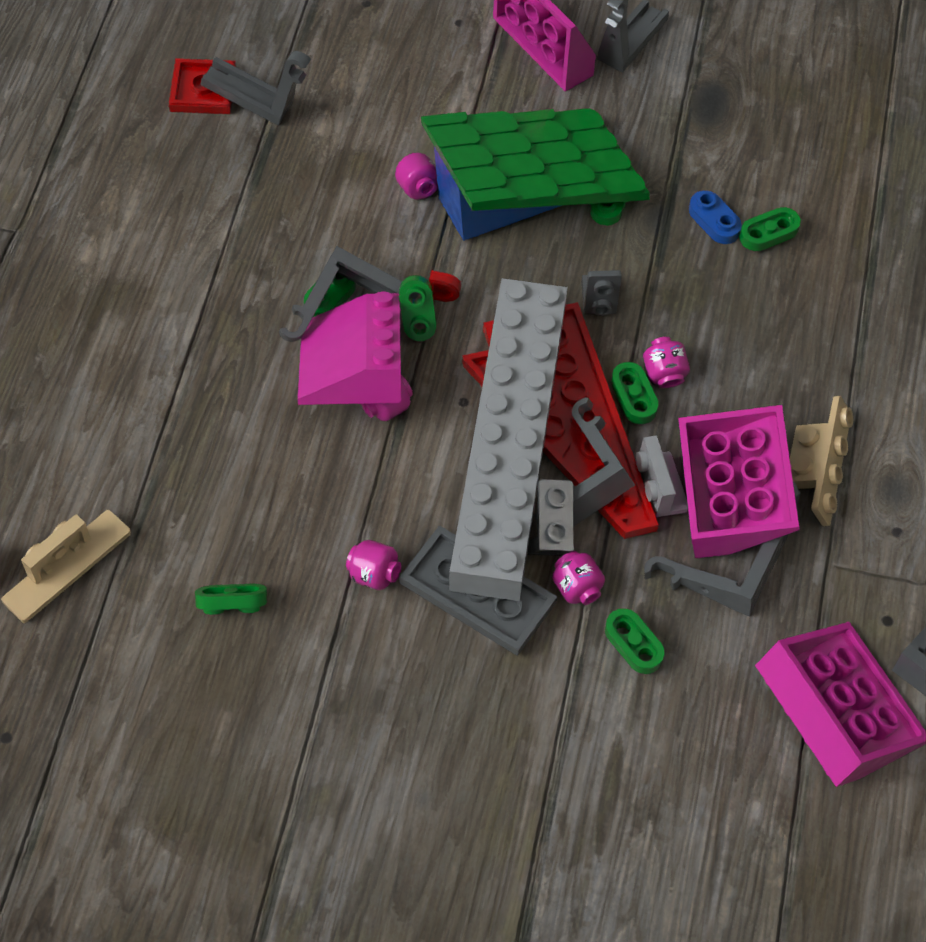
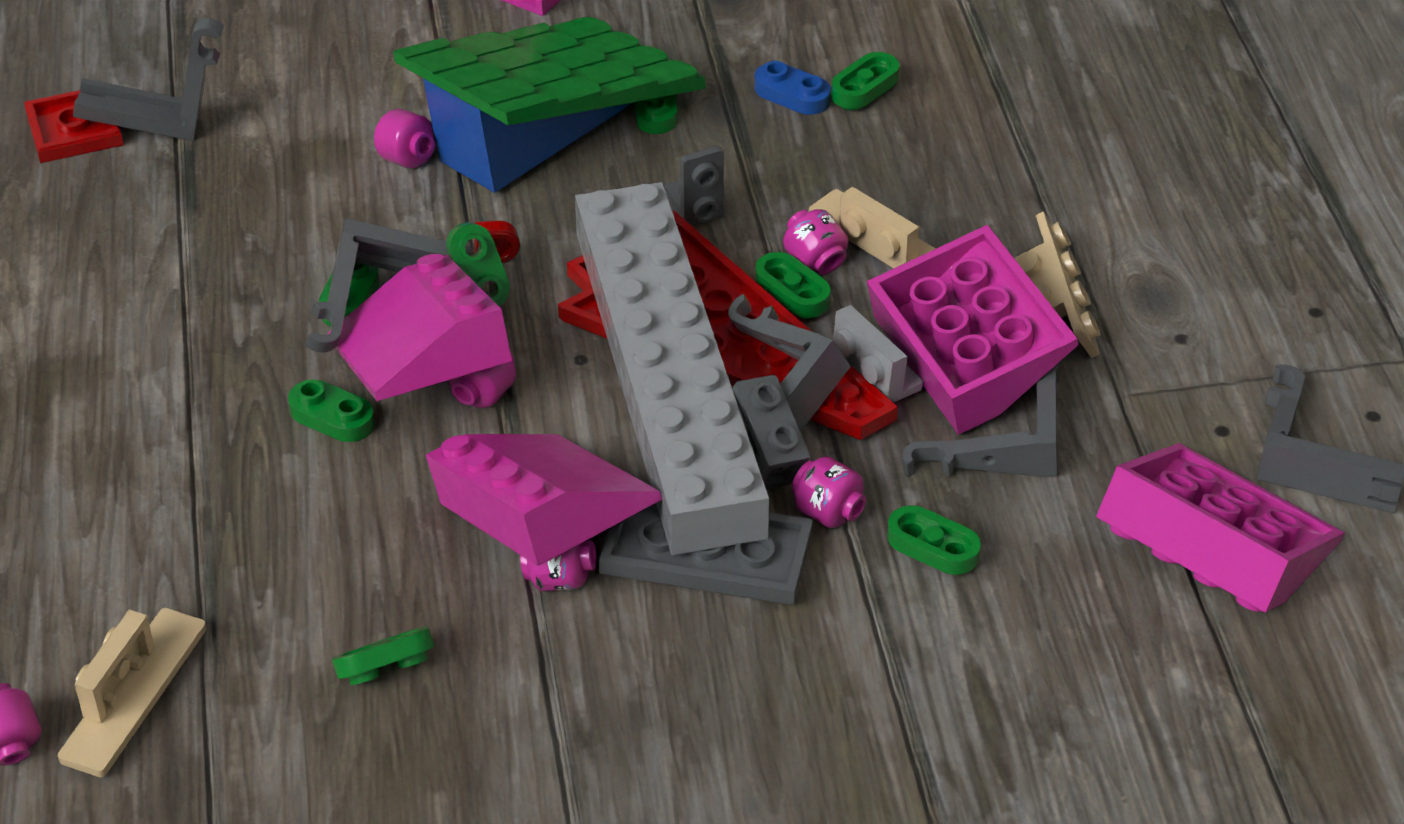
camera: 20 degrees left, 15 degrees down
none -> green plate [288,379,375,442]
none -> dark pink slope [426,434,662,566]
none -> tan bracket [809,187,936,268]

